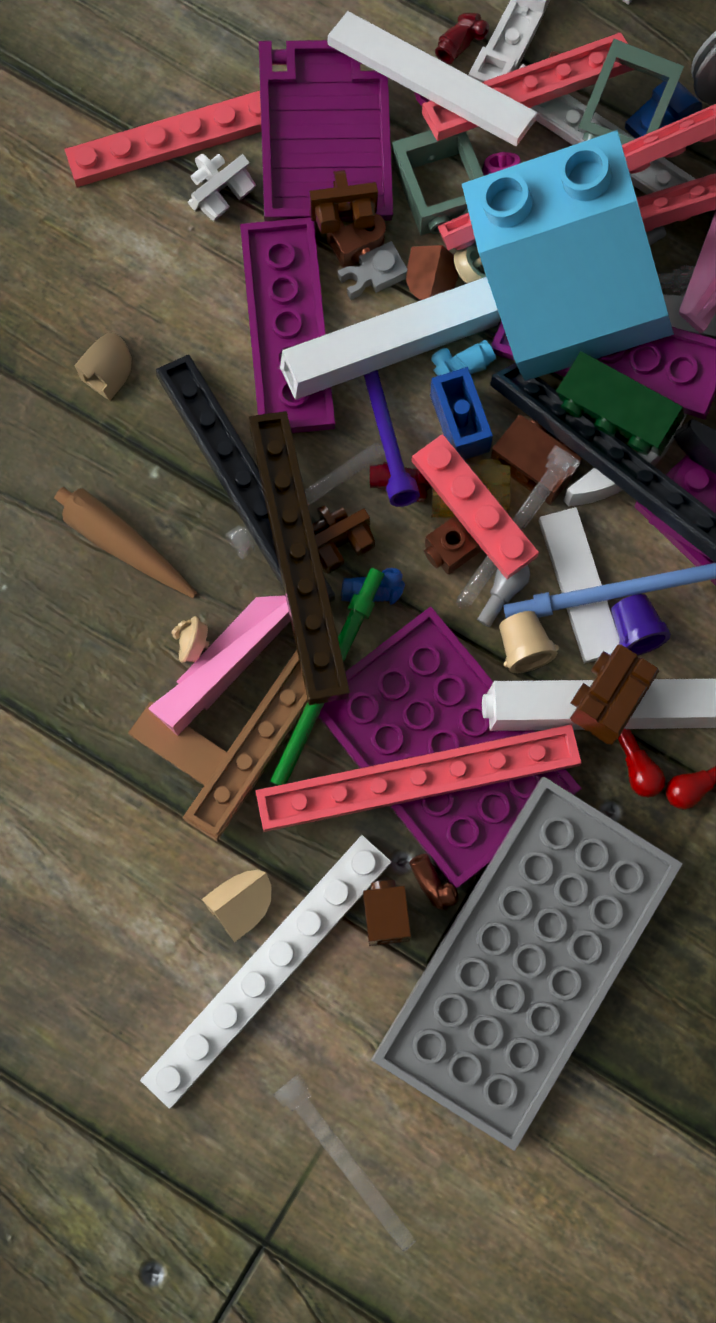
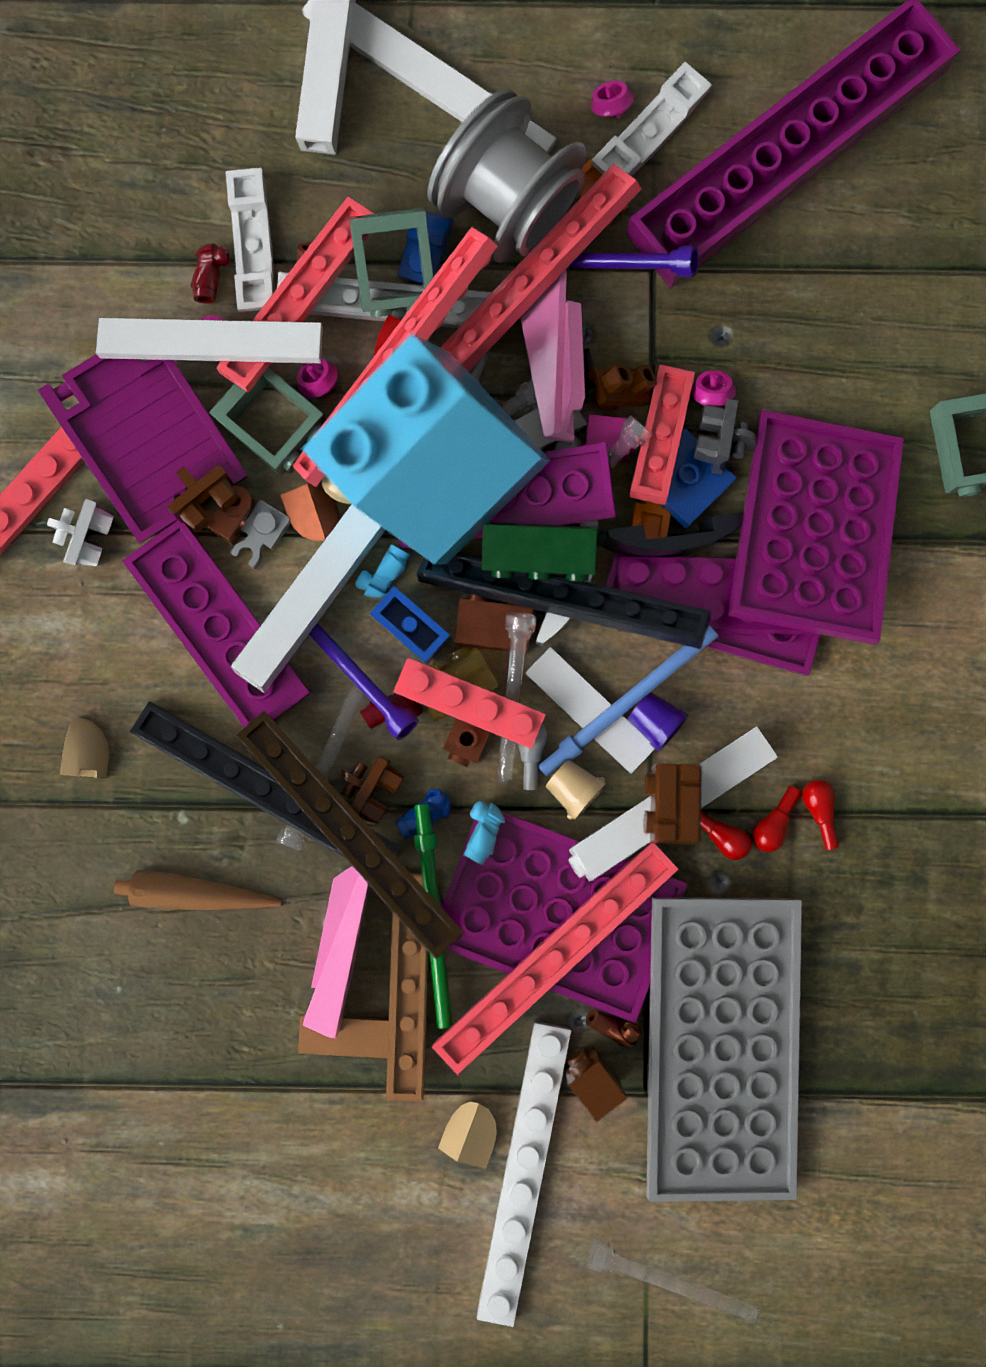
camera: 30 degrees left, 10 degrees up
tan hat [171,616,209,663] -> none
none -> medium azure arm [463,801,505,865]

